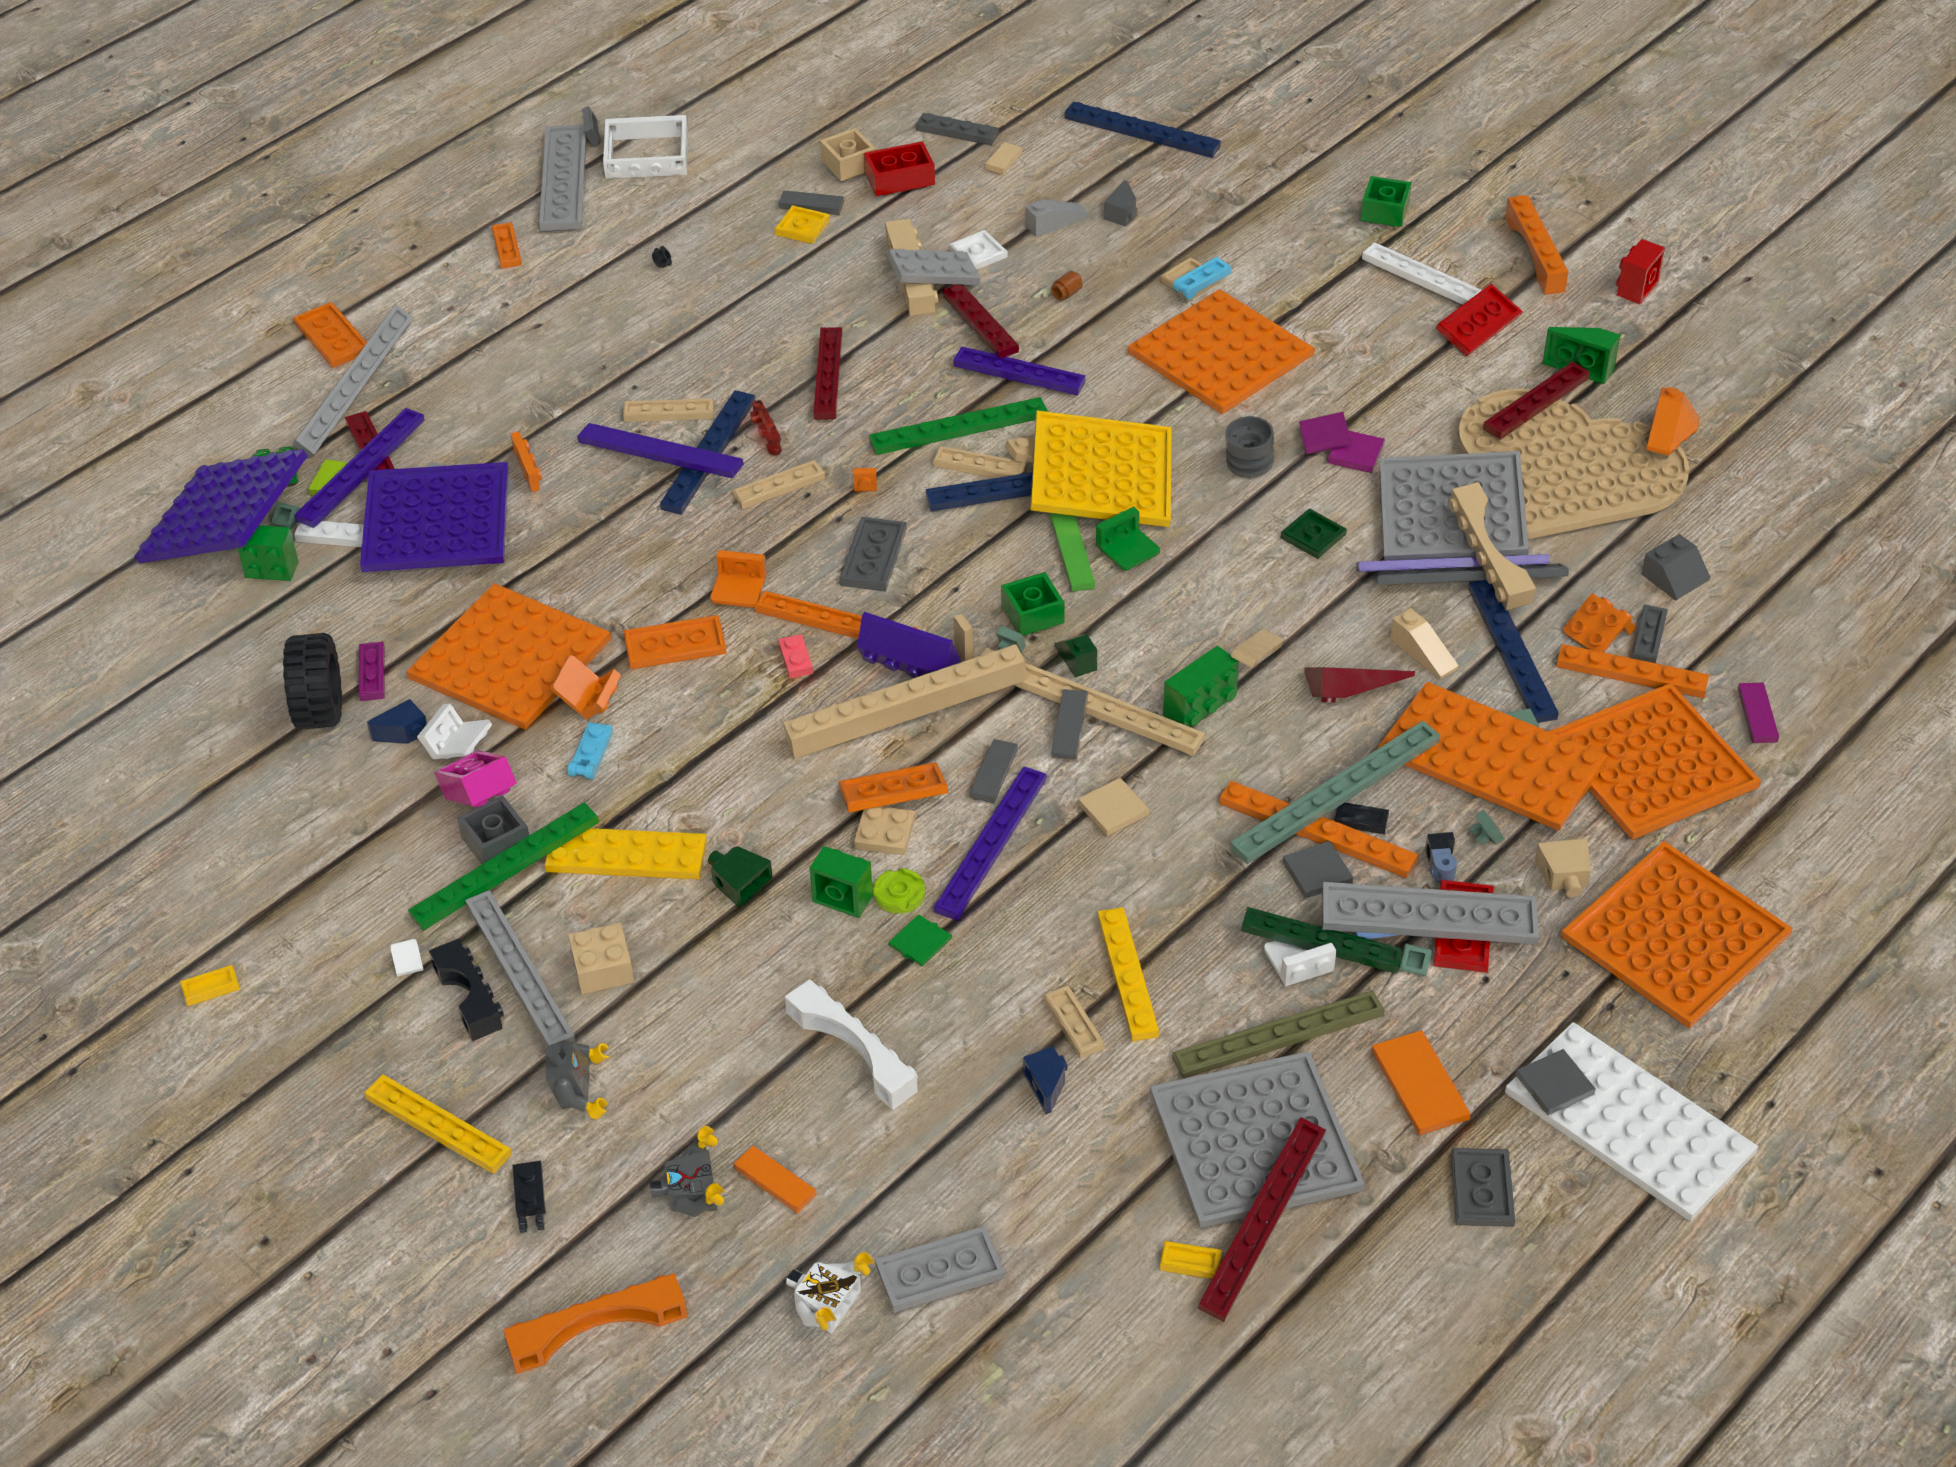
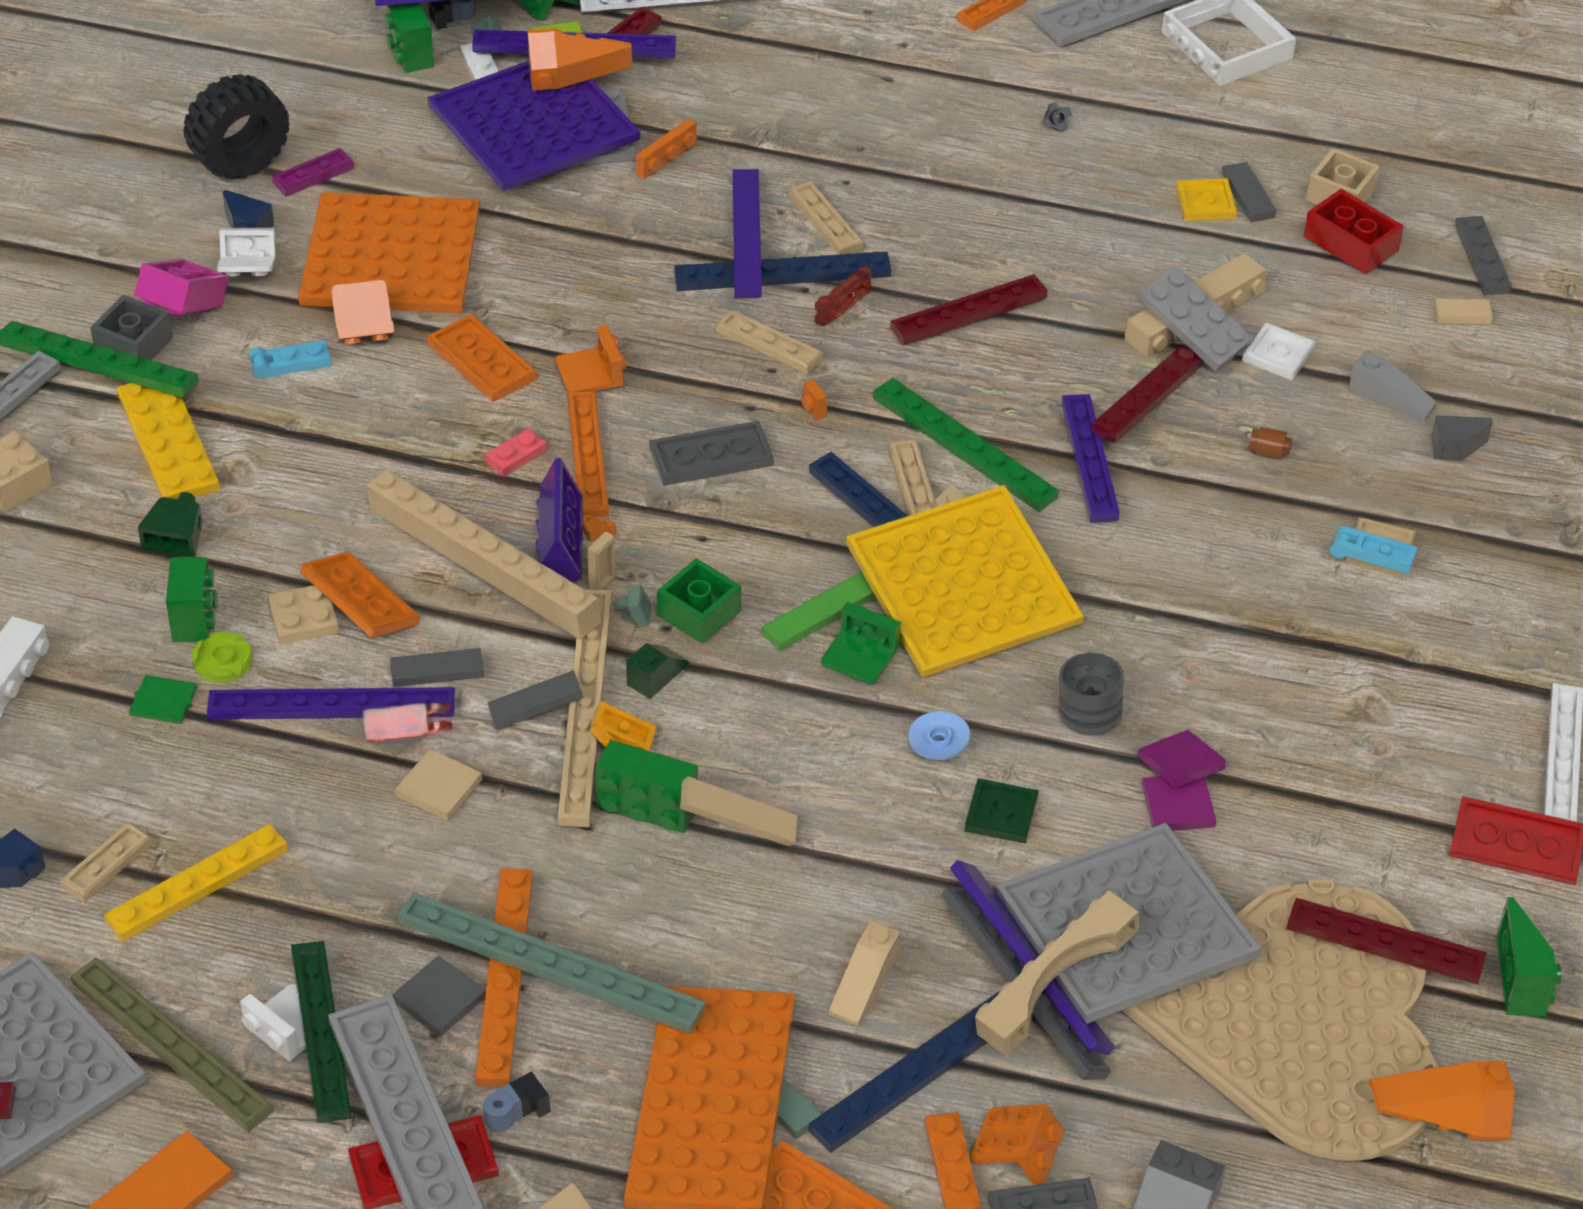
camera: 60 degrees right, 0 degrees up
orange plate [1128,289,1315,414] -> none
dark red wedge [1304,667,1415,703] -> none
black tile [1334,802,1389,834] -> none
sand green slope [1399,944,1433,976] -> none
sand green tile [1469,809,1505,845] -> none
none -> clear red hinge [363,702,453,743]
none -> orange wedge [527,28,632,91]
none -> light orange wing [589,701,656,751]
none -> light blue dish [908,711,970,760]

